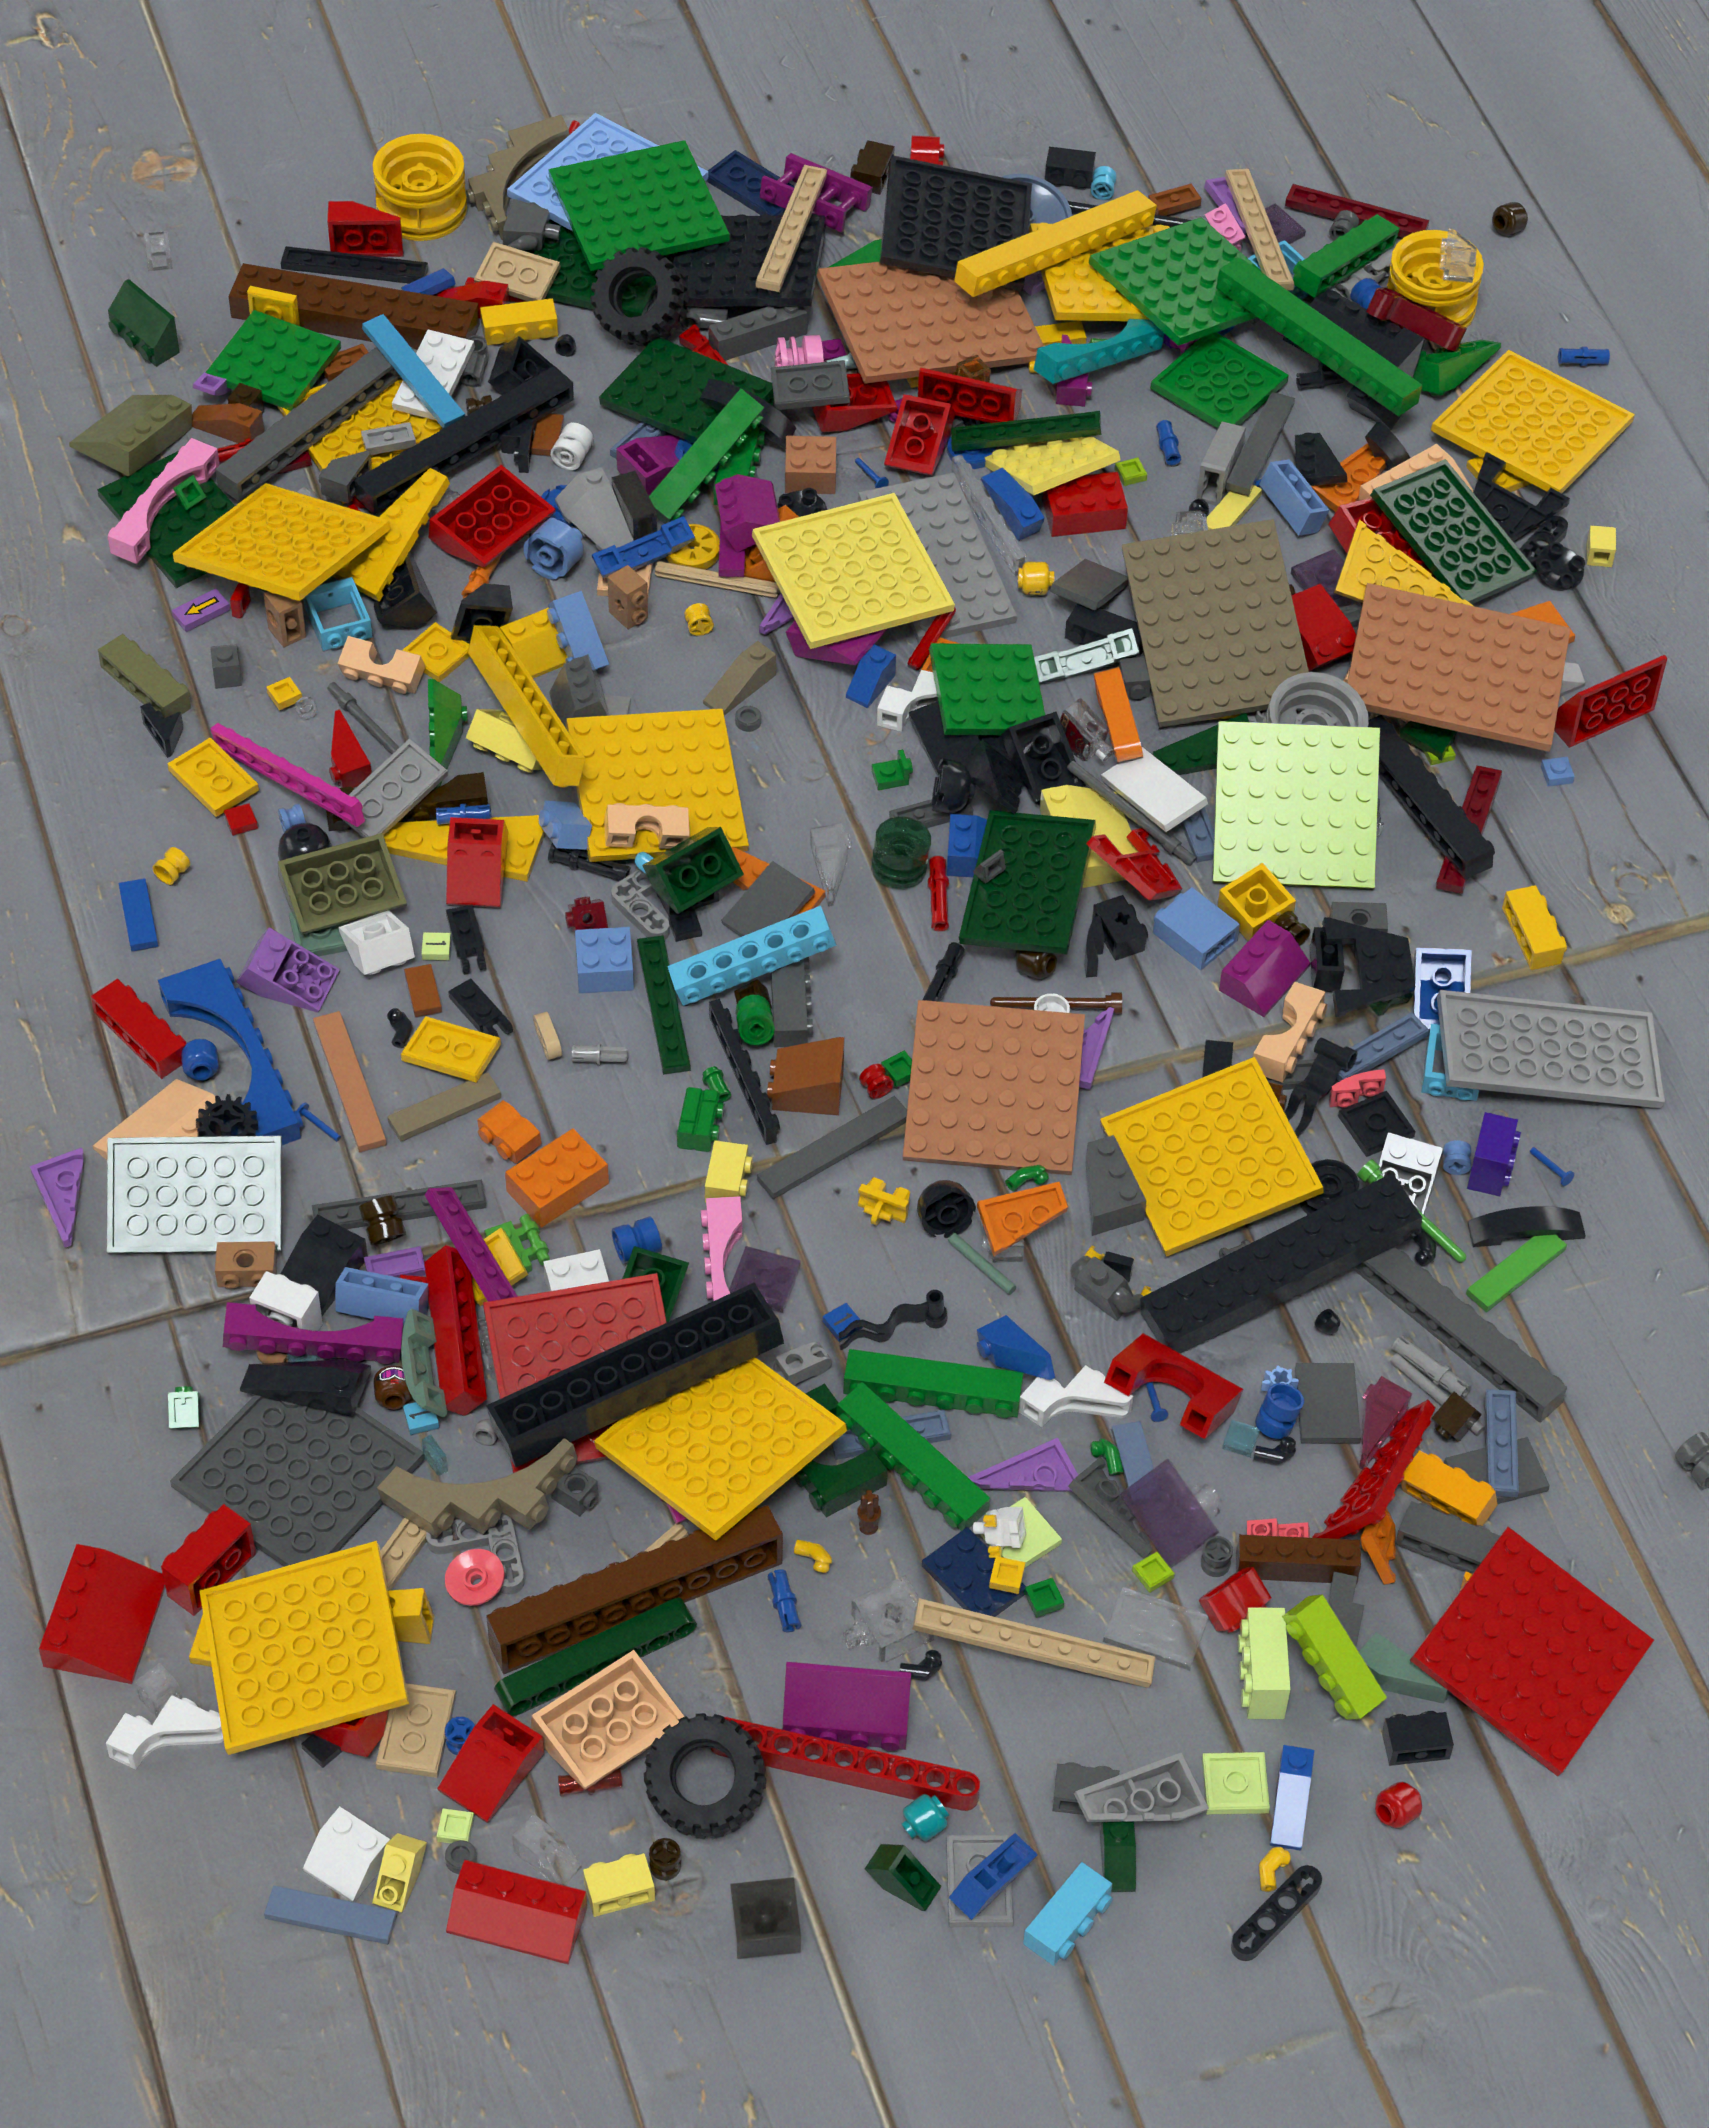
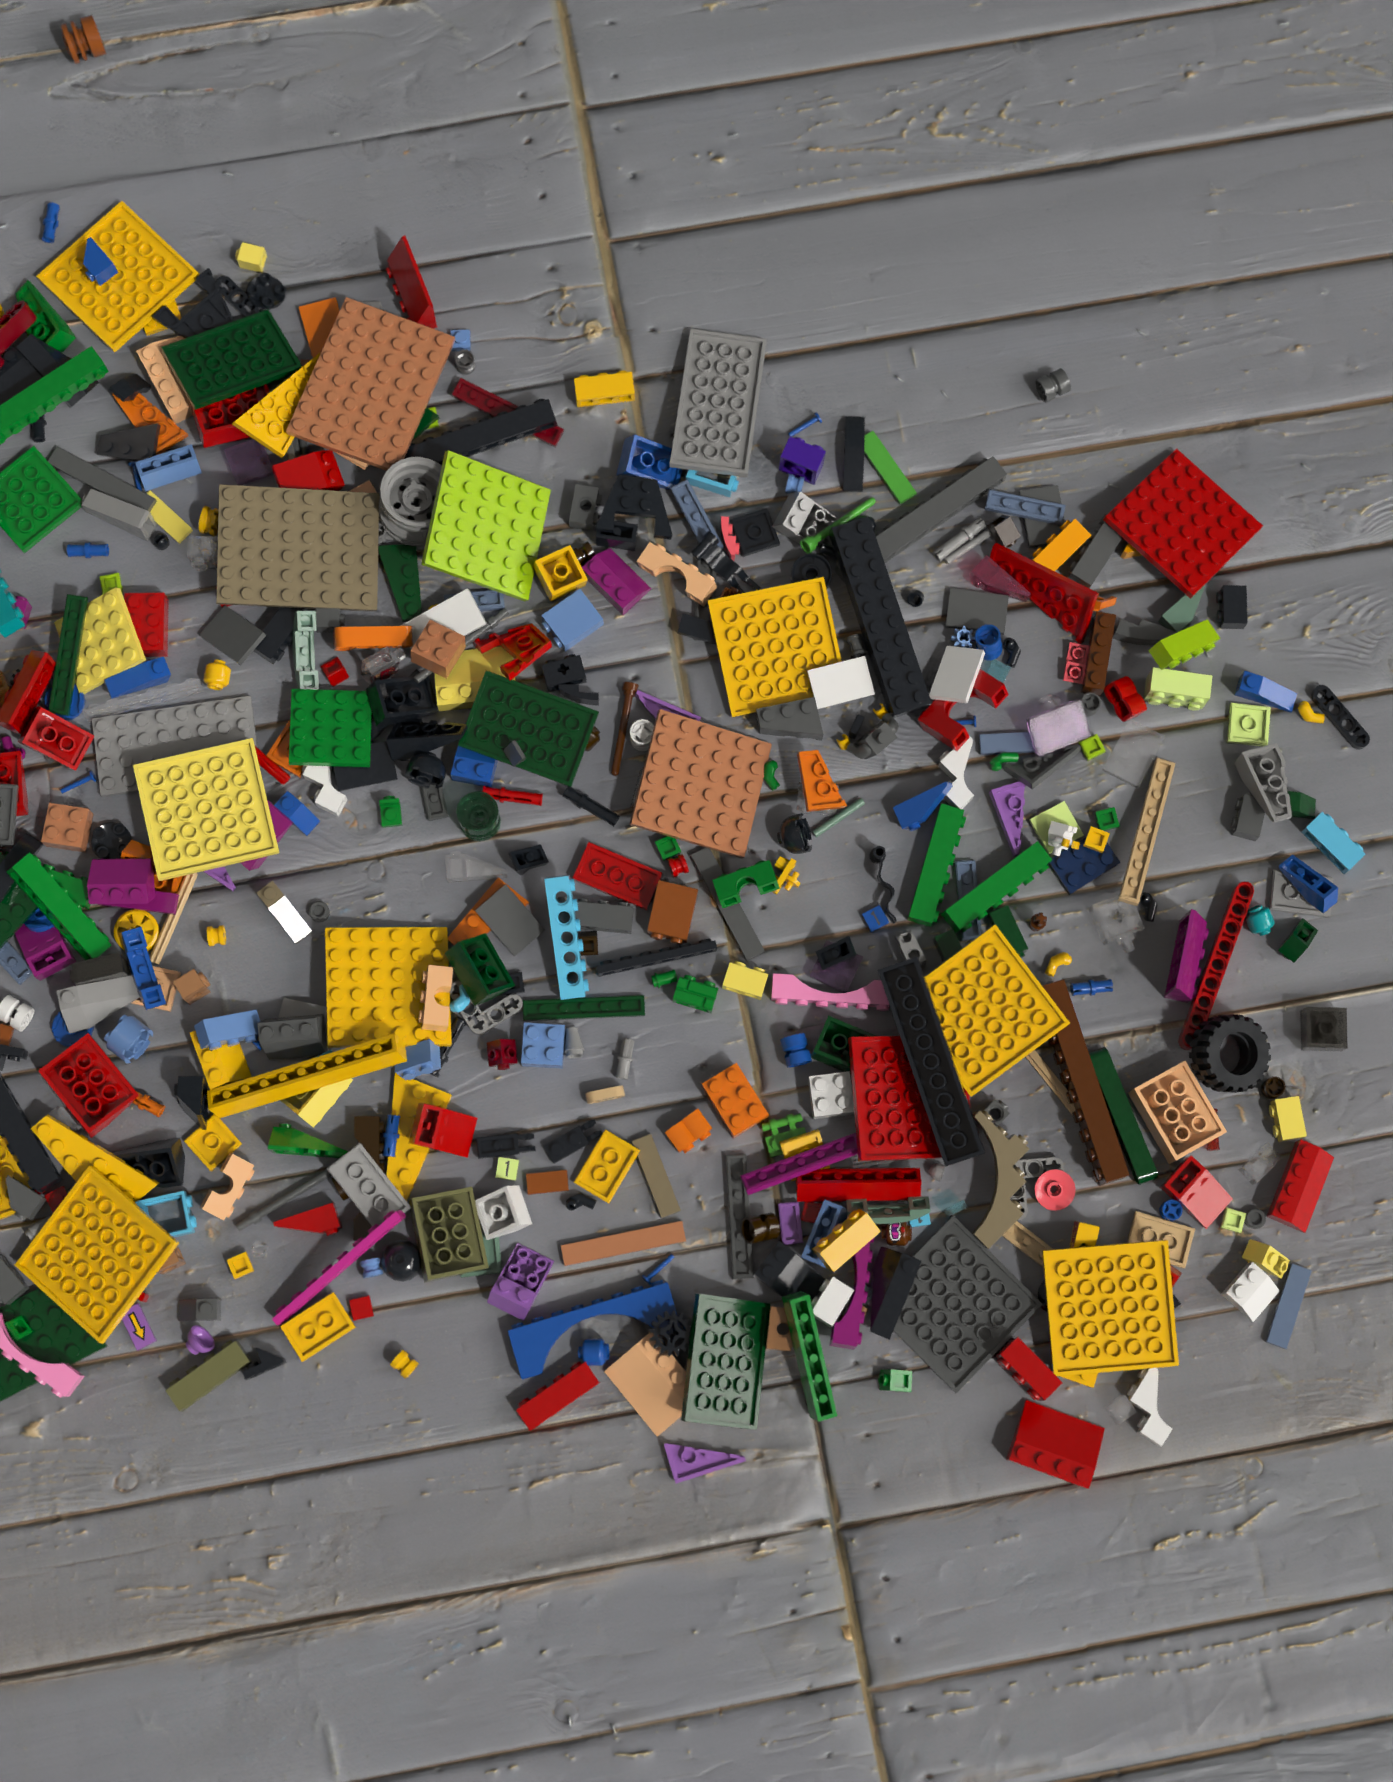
camera: 85 degrees left, 25 degrees up
blue tile [118,878,158,951] -> none
green wheel [735,995,775,1045] -> none
red head [1375,1782,1422,1828] -> none
none -> blue slope [83,237,118,286]
none -> medium lavender piece [186,1325,215,1355]
none -> red slope [320,657,349,686]
none -> nougat brick [411,620,466,679]
none -> flat silver wheel [455,350,475,375]
none -> black slope [508,844,549,875]
none -> light grey cone [564,1027,585,1059]
none -> red plate [573,842,662,911]
none -> green arch [712,860,780,908]
none -> green brick [782,1291,838,1422]
none -> white tile [807,656,875,709]
none -> yellow brick [813,1209,881,1272]
none -> black slope [815,936,856,970]
none -> white tile [929,646,985,703]

